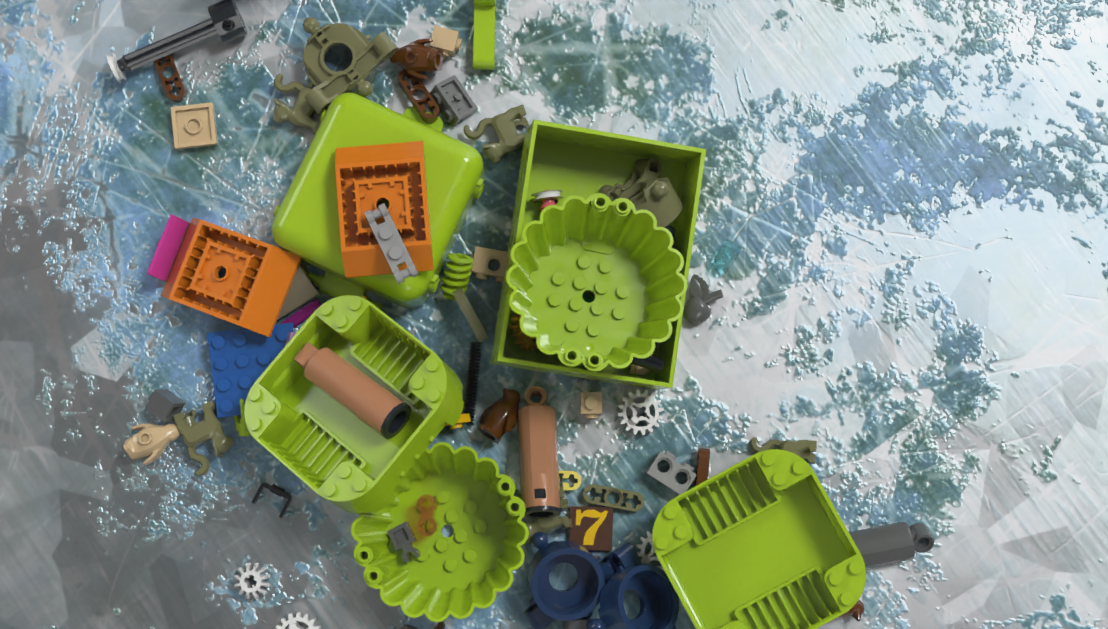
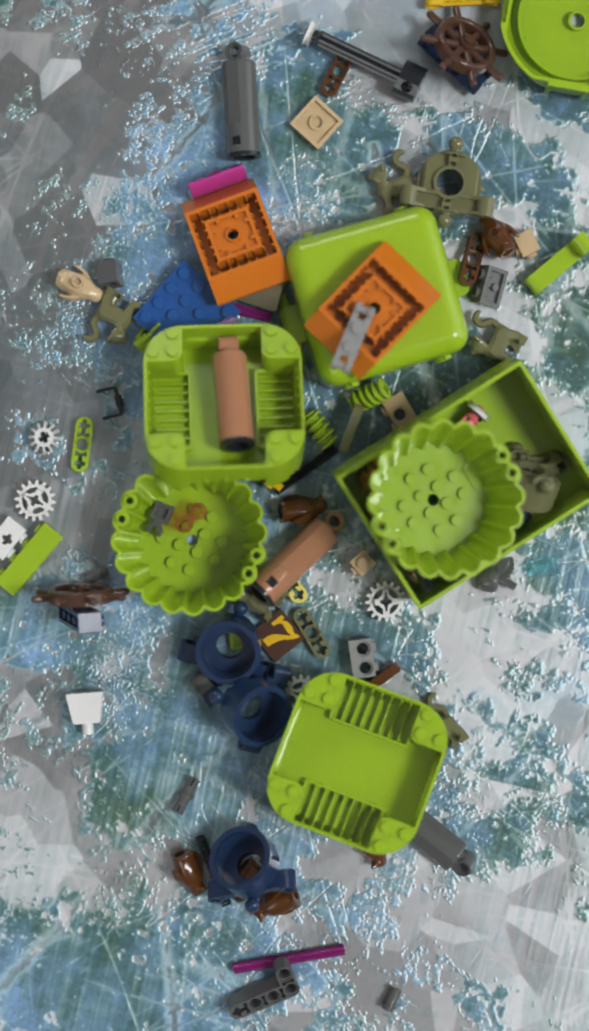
camera: 50 degrees right, 5 degrees up
none -> lime beam [71,417,94,472]
none -> dark grey piece [221,41,262,161]
none -> lime tile [228,633,243,650]
none -> lime piece [305,409,339,452]

